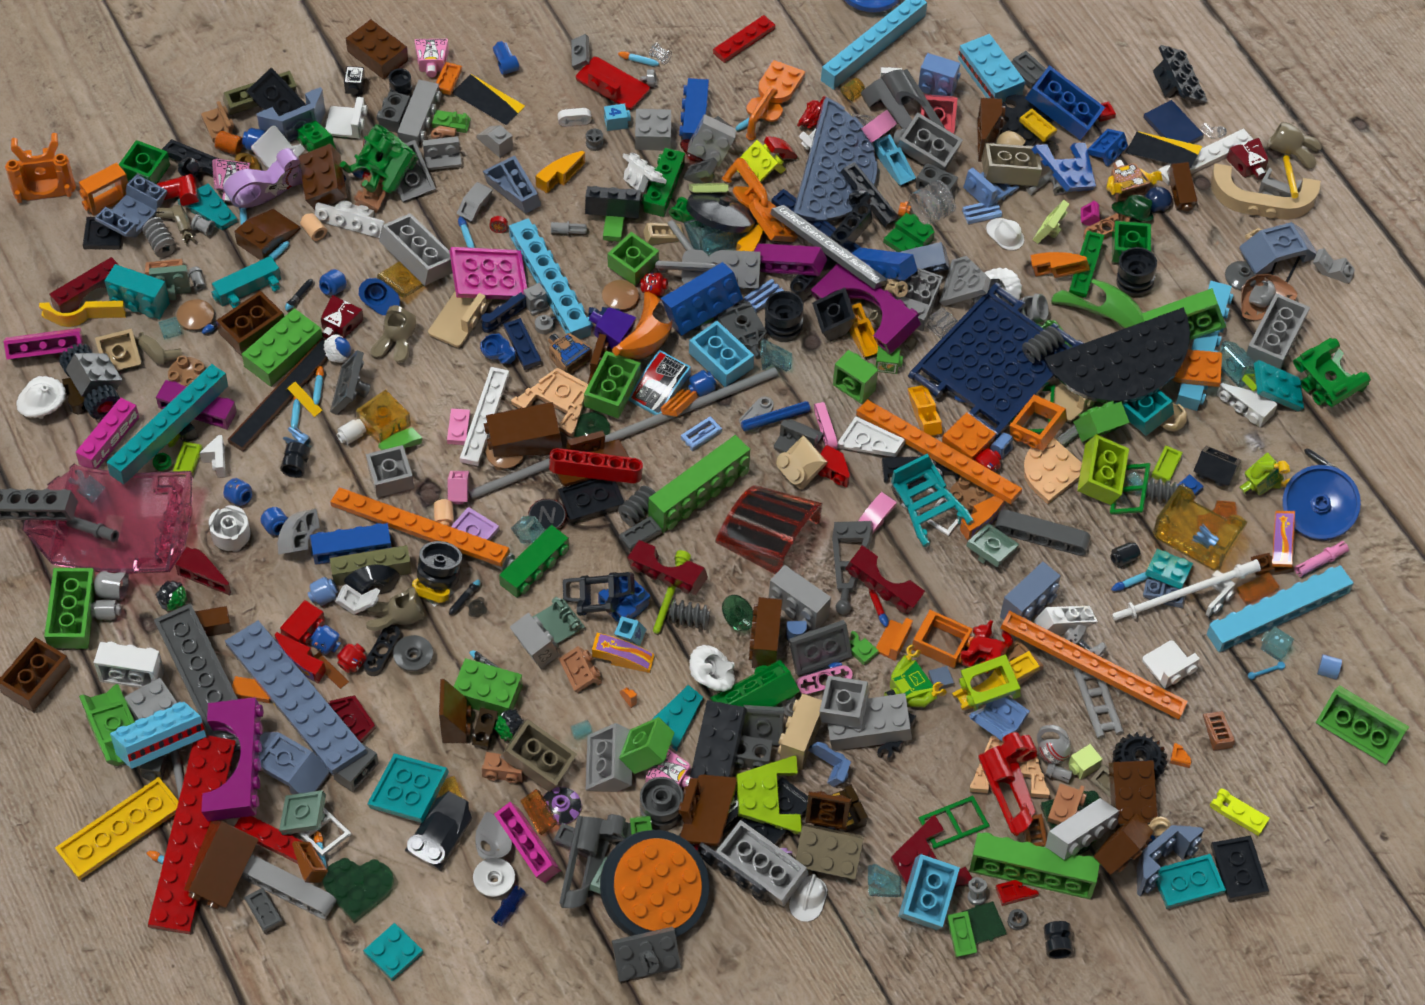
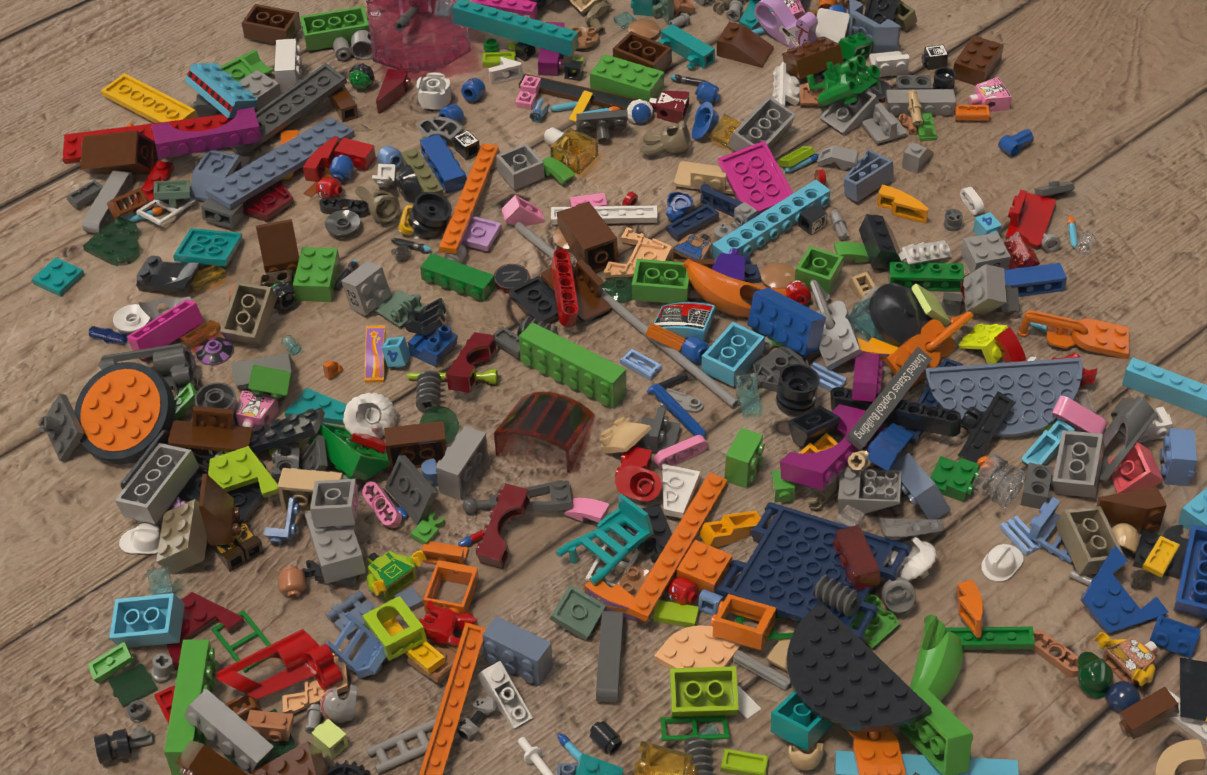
camera: 80 degrees right, 10 degrees down
medium azure piece [266,241,289,260] -> none
black wheel [280,442,310,478] -> none
light nougat brick [300,213,327,241] -> none
light nougat brick [434,499,454,527] -> none
black sticker [452,74,525,125] -> none
clear light blue brick [511,516,545,544] -> none
nougat bracket [559,646,602,693] -> none
red plate [713,15,775,63] -> none
clear yellow brick [840,78,865,102] -> none
yellowish green hinge [1032,200,1069,244] -> none
bright green brick [1073,401,1130,442] -> none
dark pink brick [1081,201,1100,226] -> none
green brick [1112,221,1151,263] -> none
black wheel [1116,247,1157,296] -> none
none -> light grey plate [128,727,153,748]
none -> nougat head [278,566,306,599]
none -> sand blue plate [326,591,376,640]
none -> red tile [350,433,386,453]
none -> black brick [454,130,480,160]
none -> bright pink slope [515,75,541,109]
none -> black piece [564,55,584,81]
none -> red piece [615,465,662,502]
none -> red tile [622,191,638,206]
none -> black piece [647,374,688,393]
none -> lime tile [653,600,699,627]
none -> lime tile [778,146,815,168]
none -> black brick [798,204,827,235]
none -> clear red brick [833,525,880,590]
none -> tan pin [907,90,923,126]
none -> clear red brick [1004,232,1040,269]

